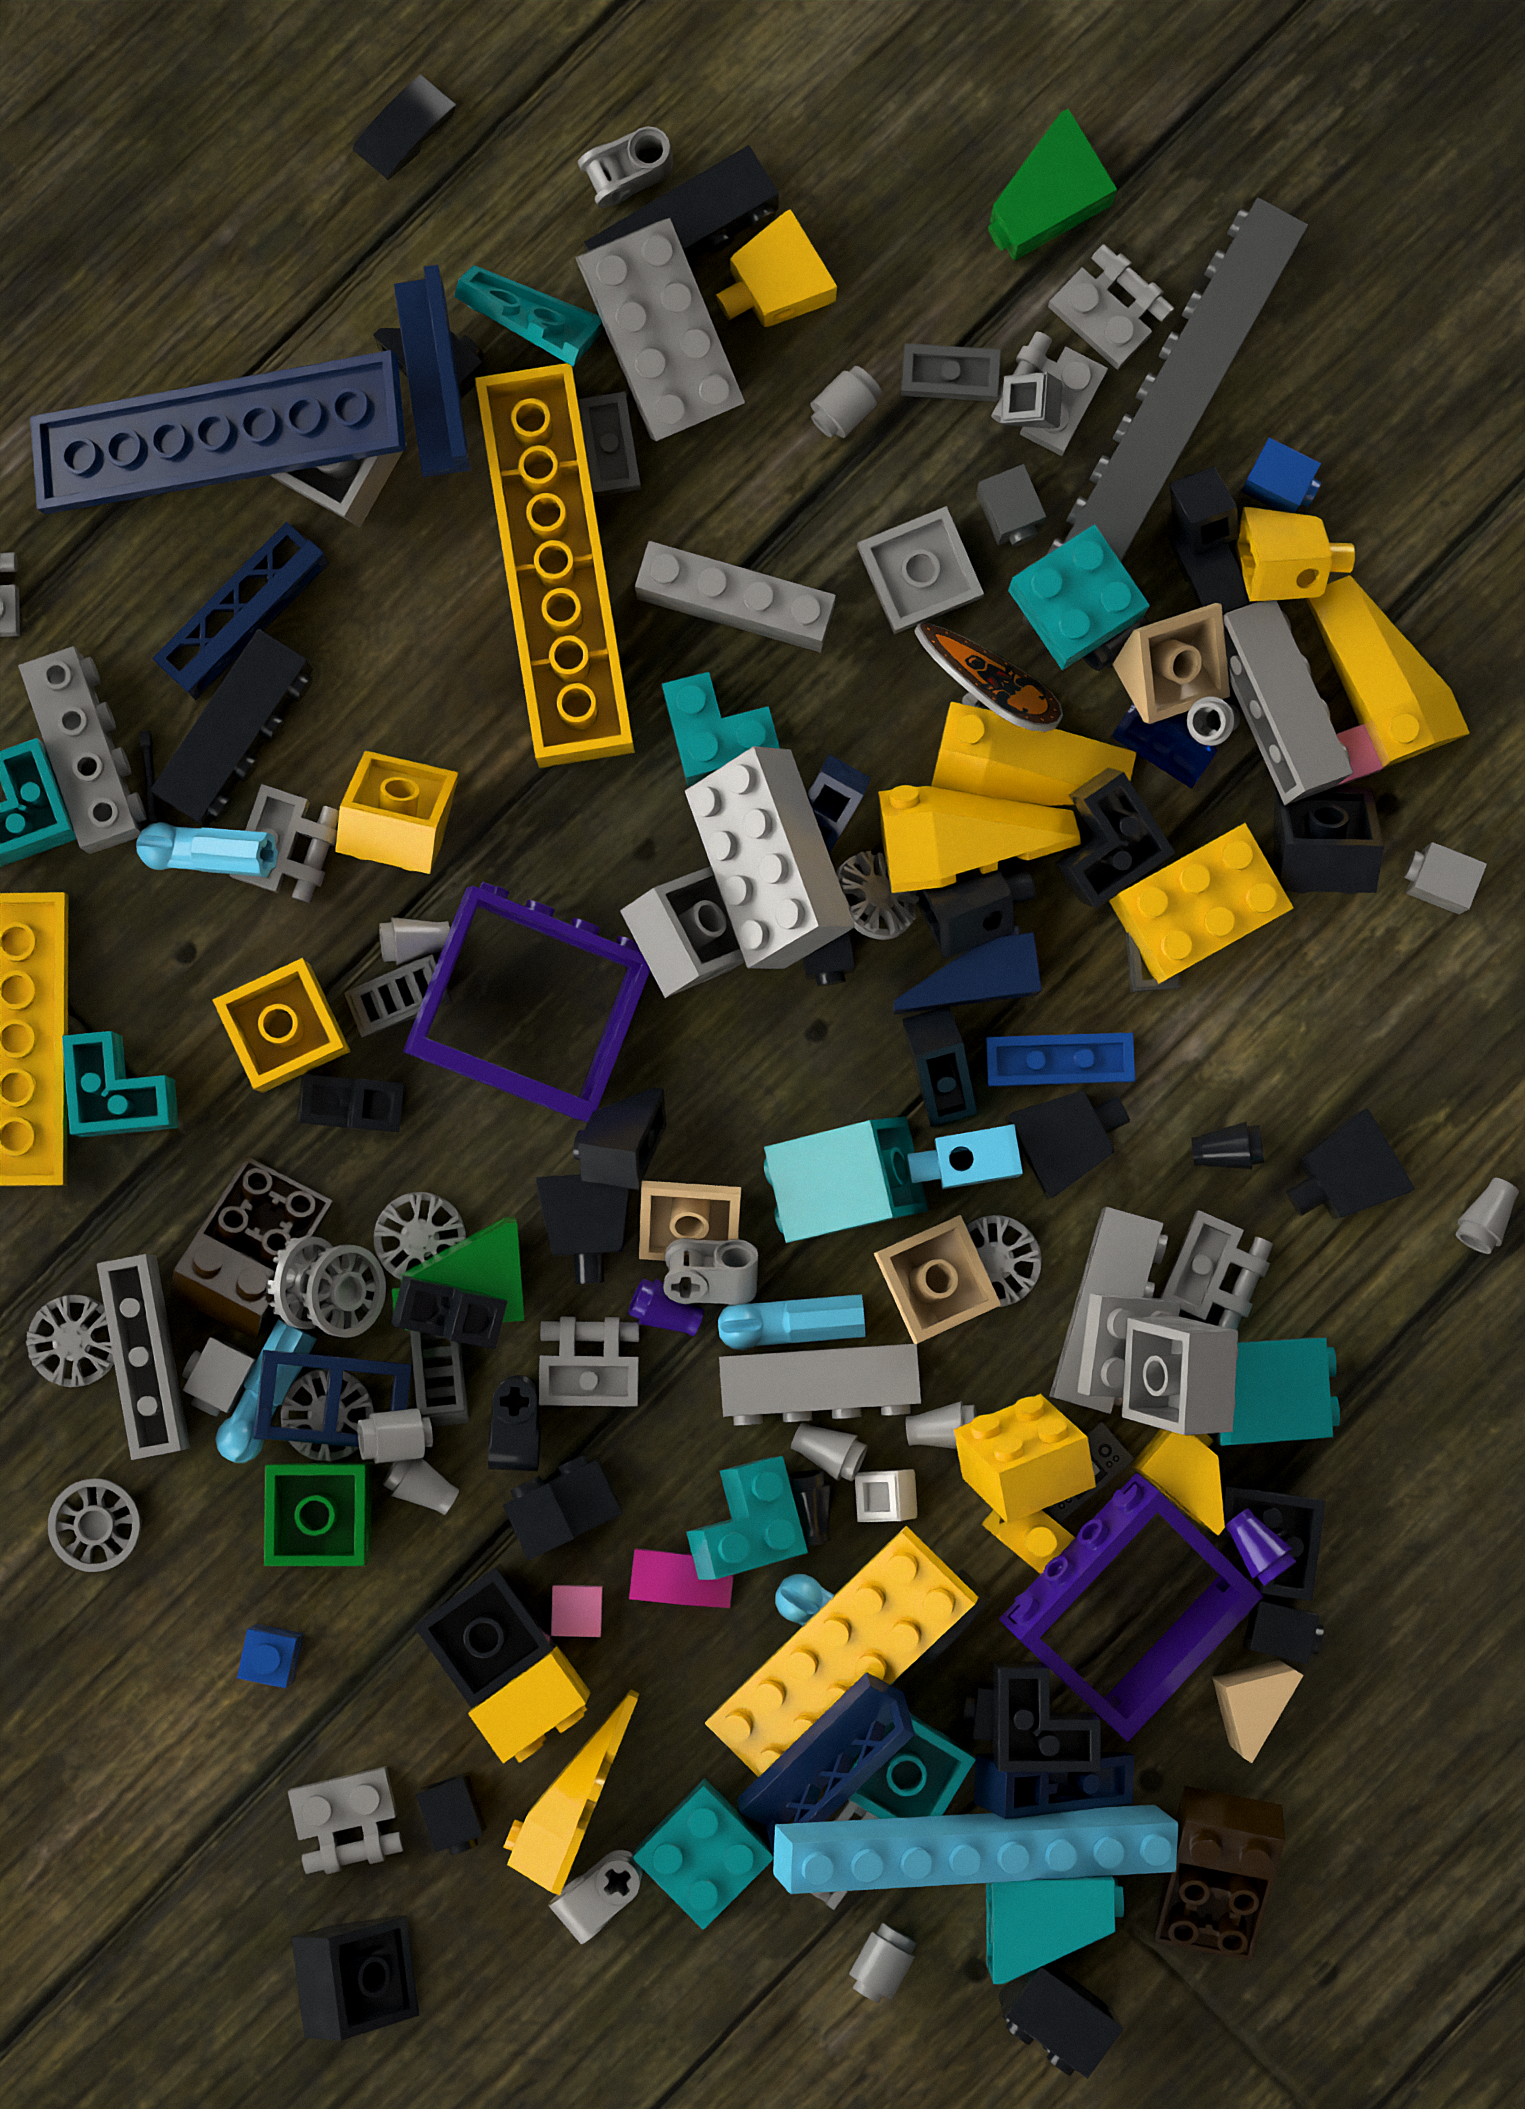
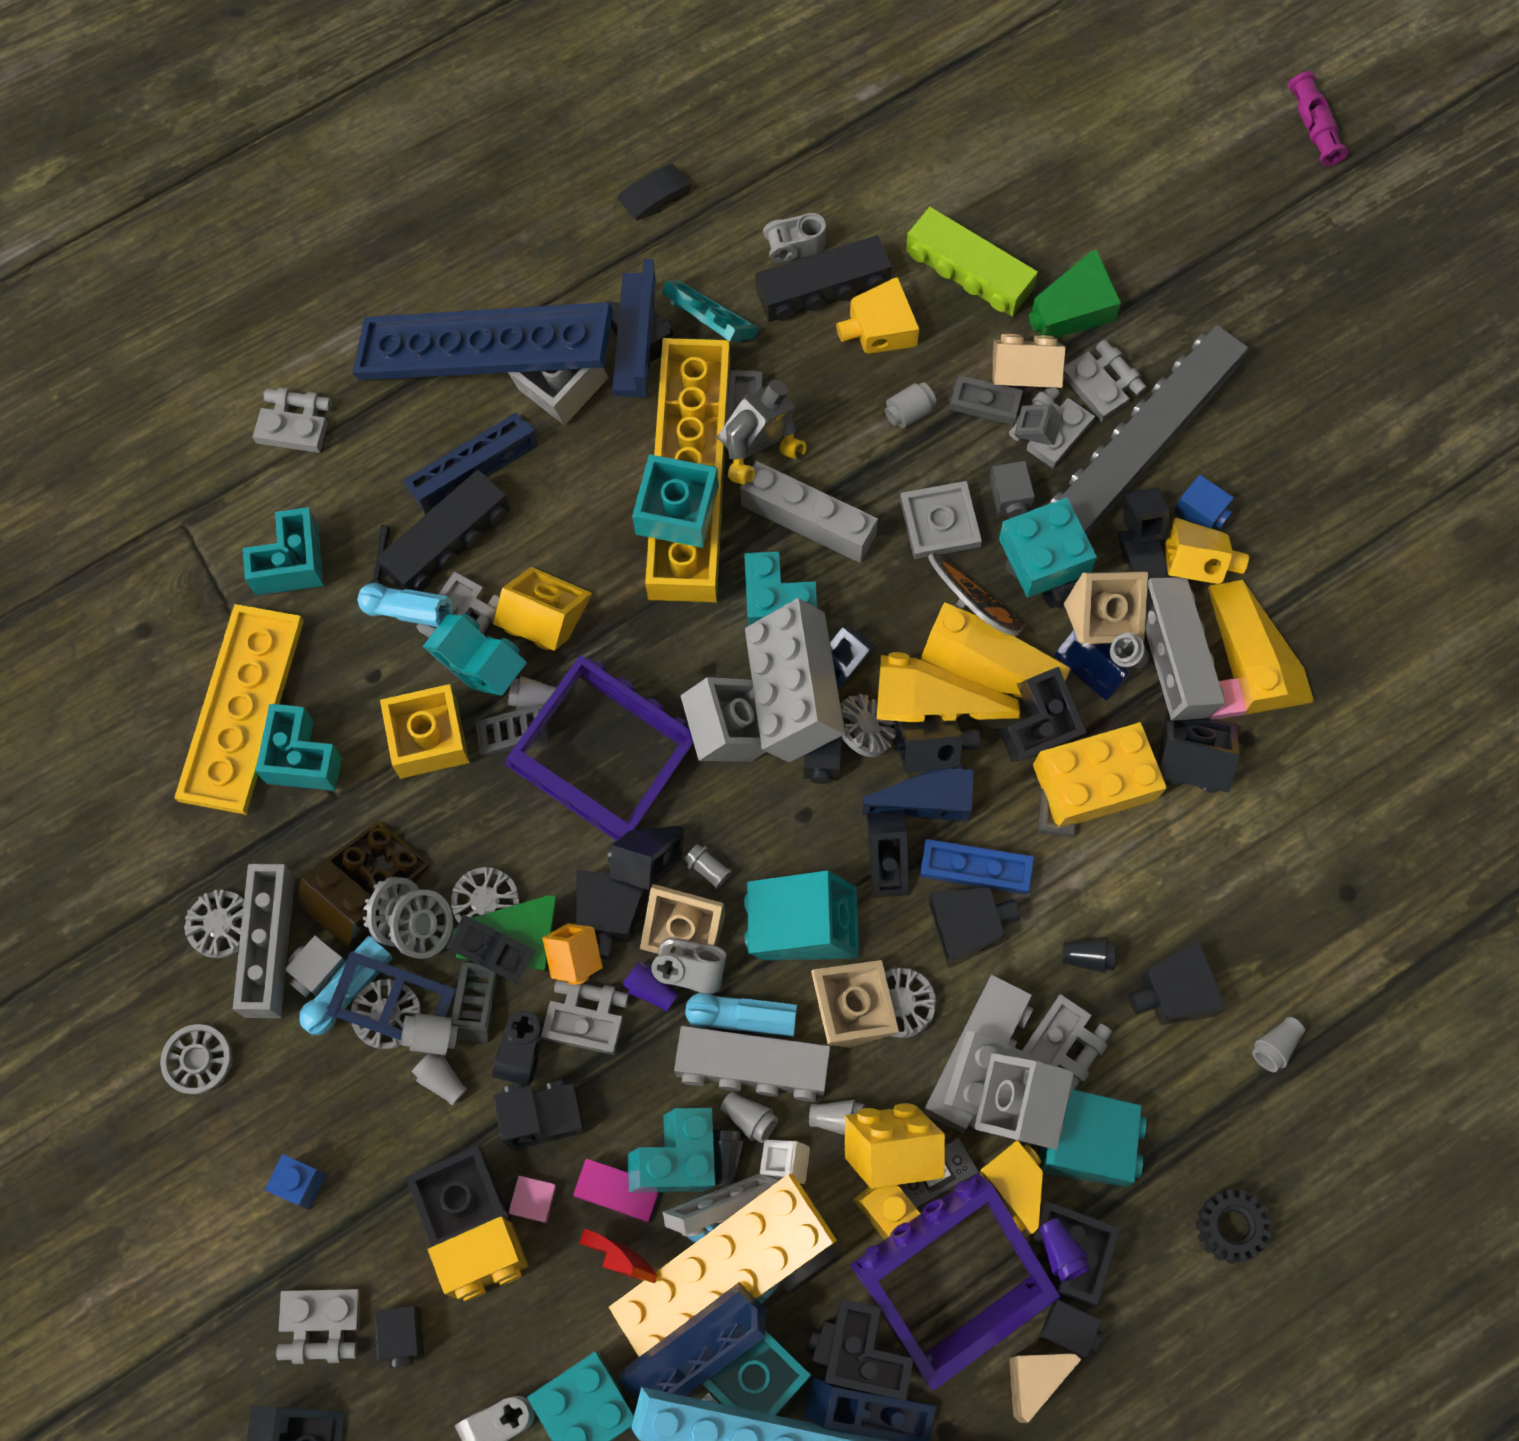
camera: 15 degrees right, 15 degrees down
light grey brick [18,646,147,854] -> none
green brick [264,1463,372,1566] -> none
black slope [297,1074,404,1133] -> none
yellow wedge [503,1690,640,1896] -> none
light grey brick [575,218,745,441] -> none
medium azure torso [907,1124,1023,1189] -> none
light grey brick [1404,842,1487,915] -> none
none -> teal brick [422,614,527,696]
none -> light orange brick [542,923,603,985]
none -> red slope [579,1229,657,1284]
none -> teal brick [632,454,719,548]
none -> light grey plate [663,1174,779,1236]
none -> light grey pin [684,844,732,889]
none -> dark grey torso [717,380,807,485]
none -> lime brick [906,207,1038,317]
none -> tan slope [992,334,1065,388]
none -> black tyre [1196,1189,1272,1263]

